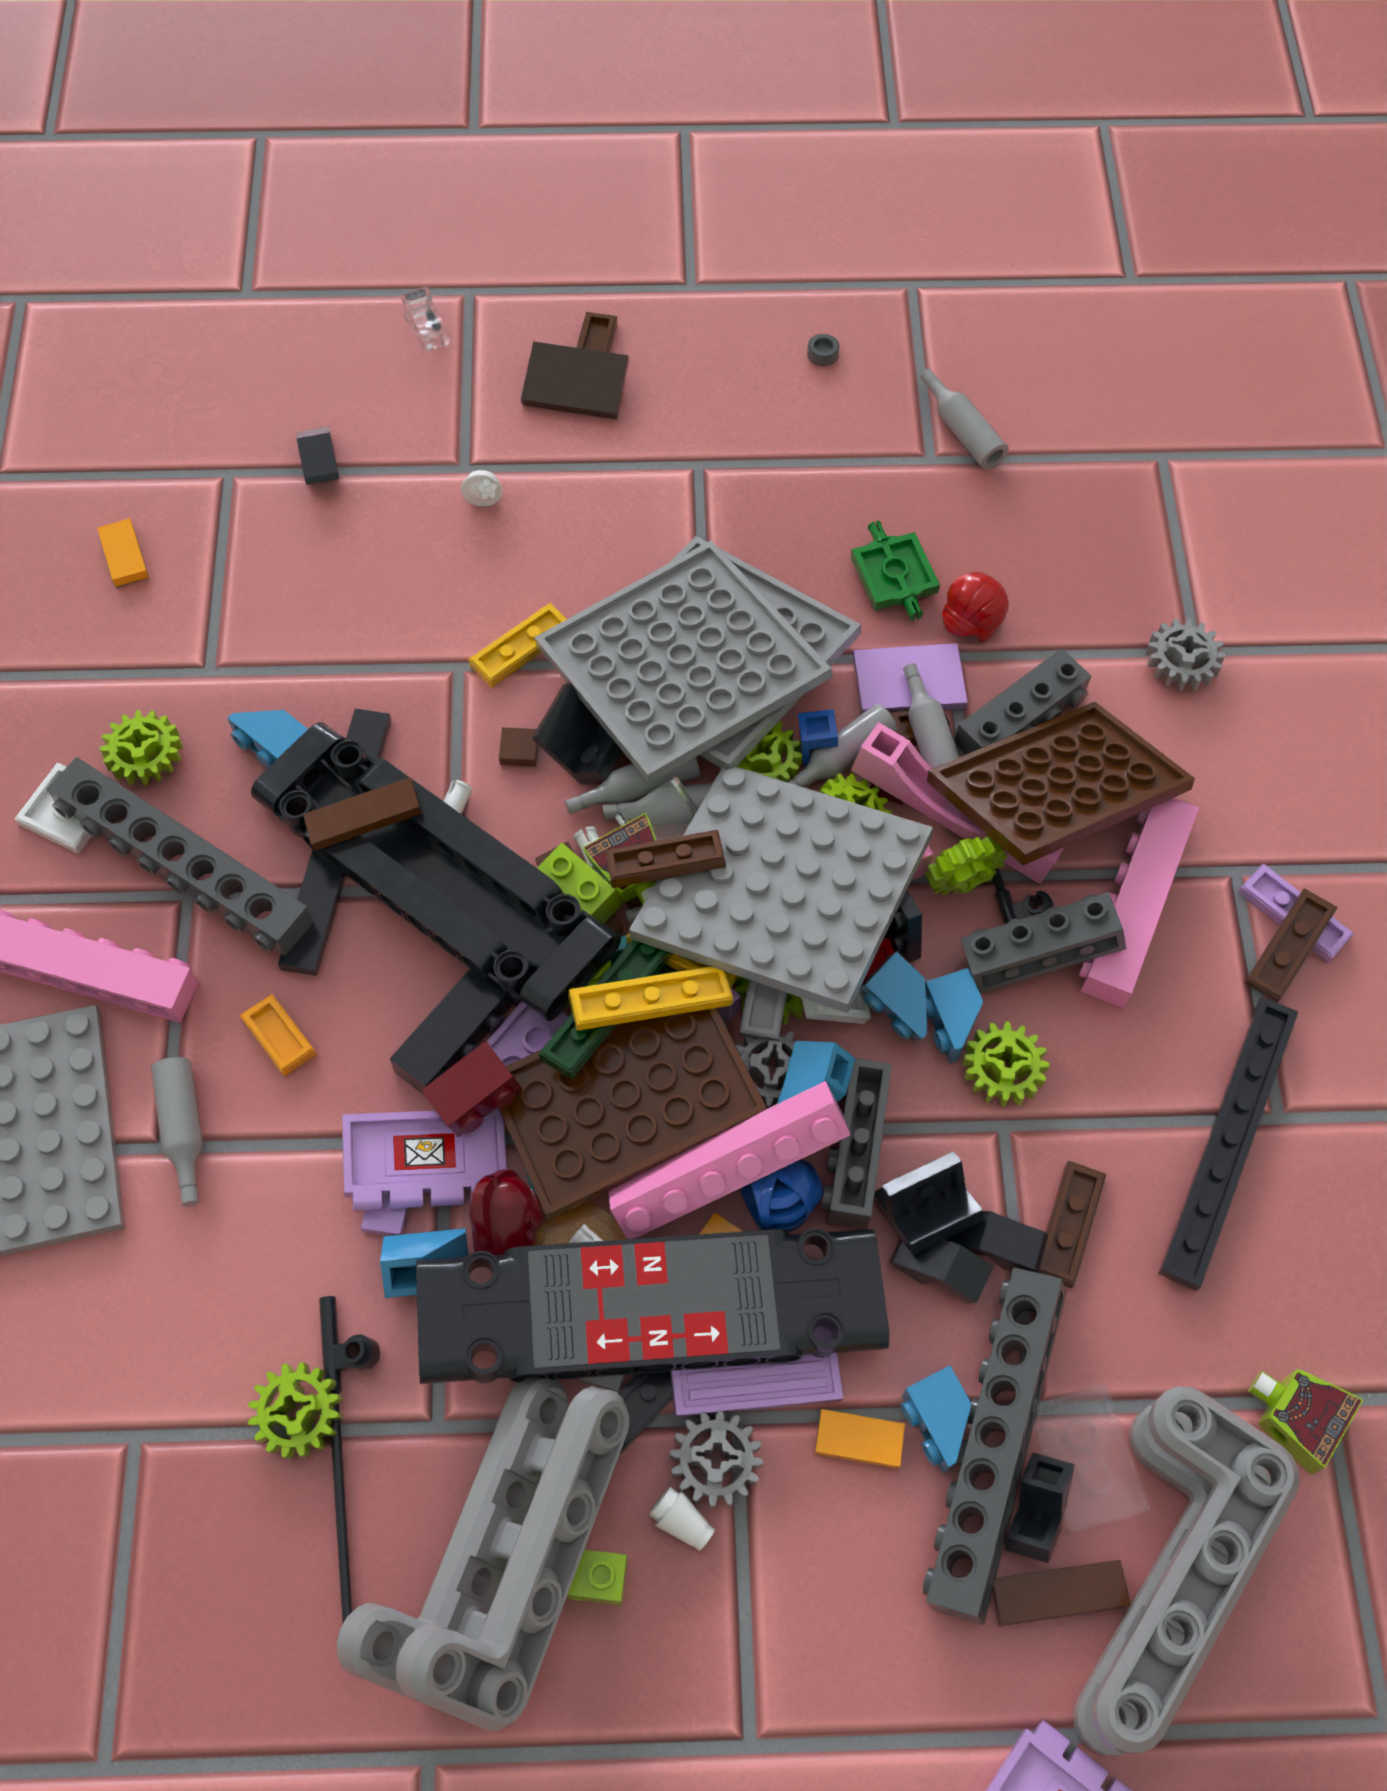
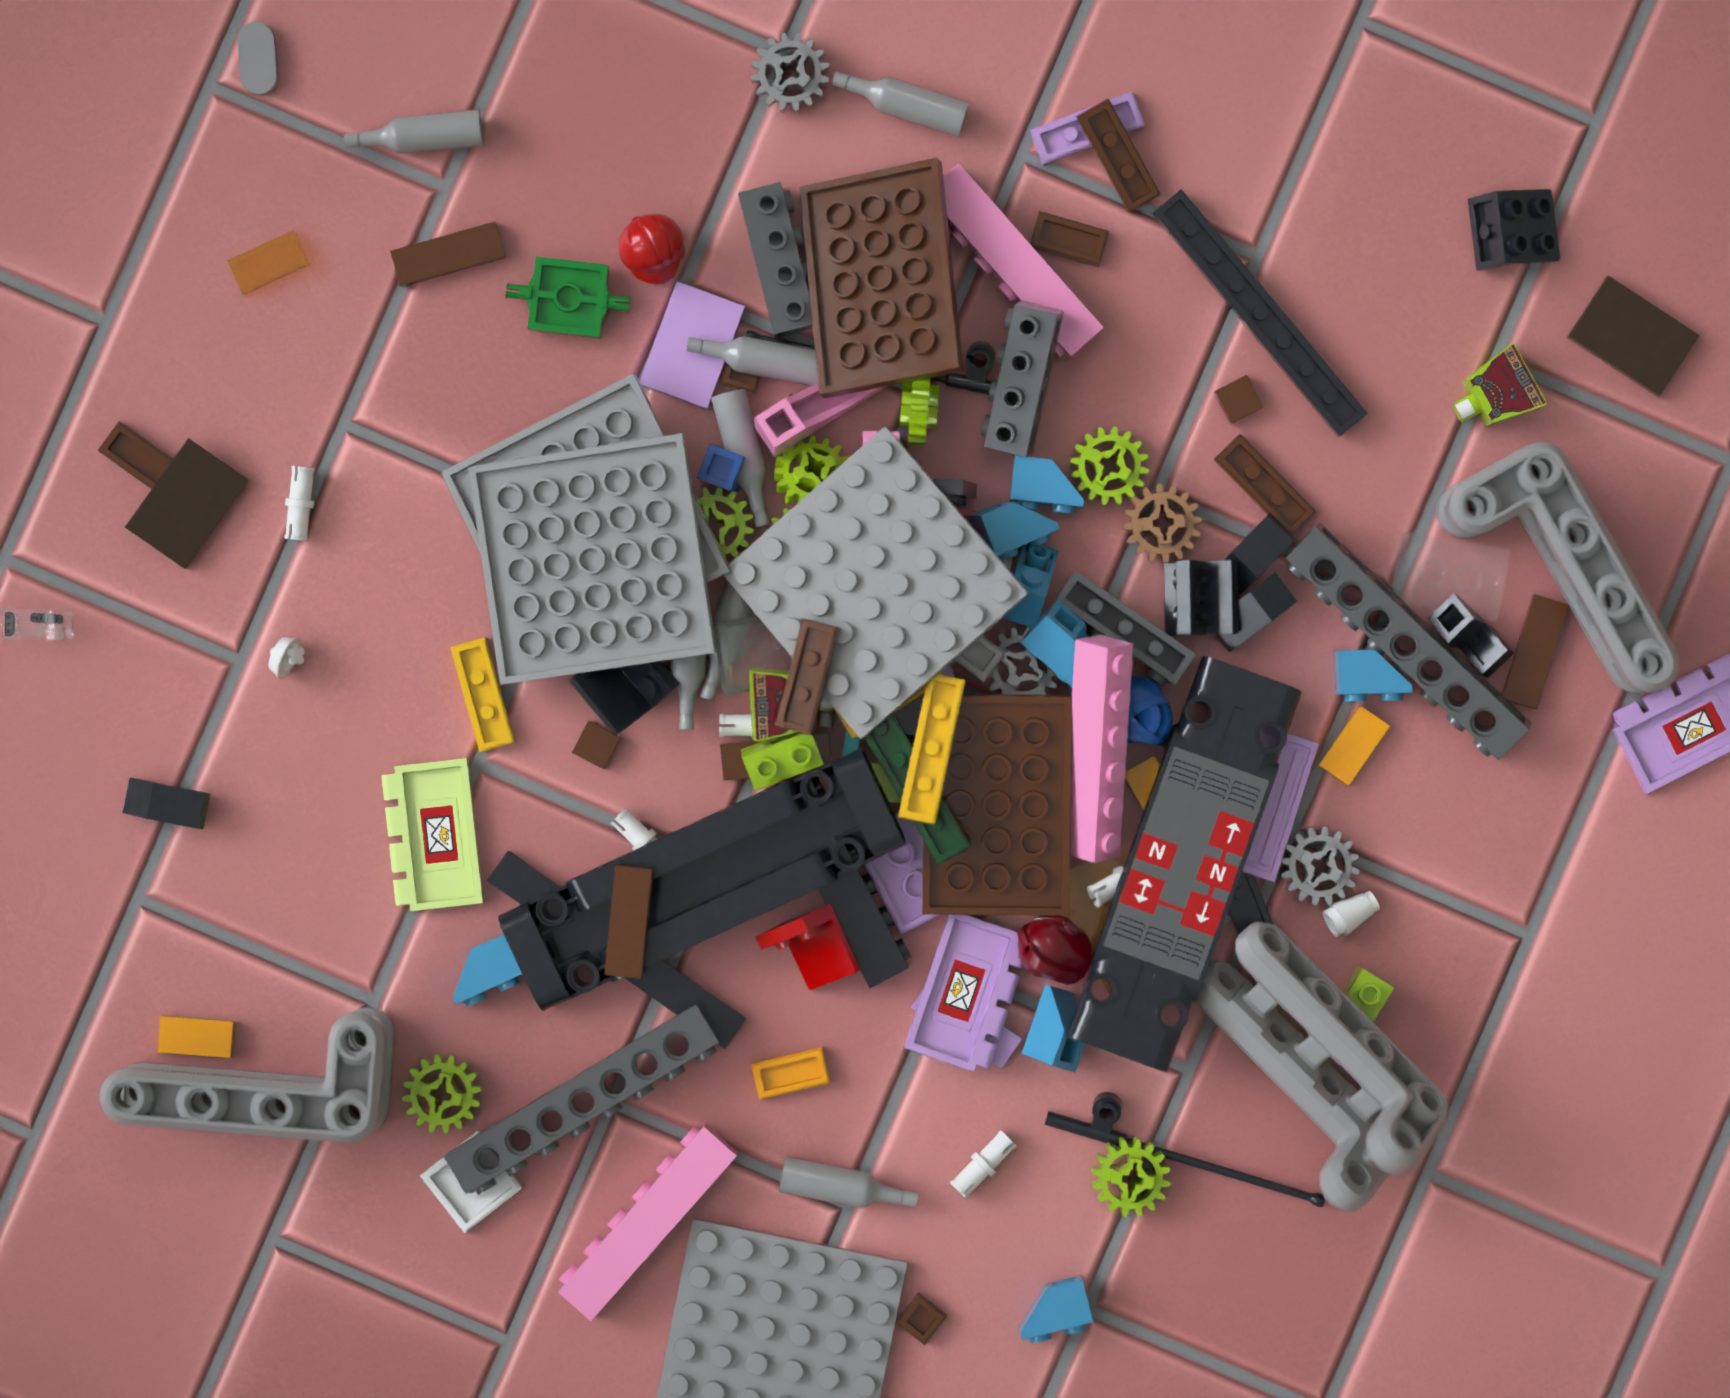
camera: 60 degrees left, 25 degrees up
dark red brick [421,1041,522,1137] -> none
dark grey tile [807,334,840,366] -> none
none -> light grey beam [100,1007,395,1143]
none -> clear yellow tile [227,230,310,295]
none -> light grey tile [238,22,278,96]
none -> white pin [284,466,315,541]
none -> yellowish green hinge [381,758,484,911]
none -> reddish brown tile [390,222,506,287]
none -> red bracket [755,903,860,990]
none -> light grey piece [832,71,969,137]
none -> reddish brown tile [896,1292,947,1345]
none -> white pin [949,1130,1017,1199]
none -> dark azure slope [1003,543,1059,627]
none -> dark azure slope [1019,1275,1093,1343]
none -> reddish brown tile [1030,211,1109,267]
none -> medium nougat gear [1122,484,1202,563]
none -> reddish brown tile [1214,375,1264,424]

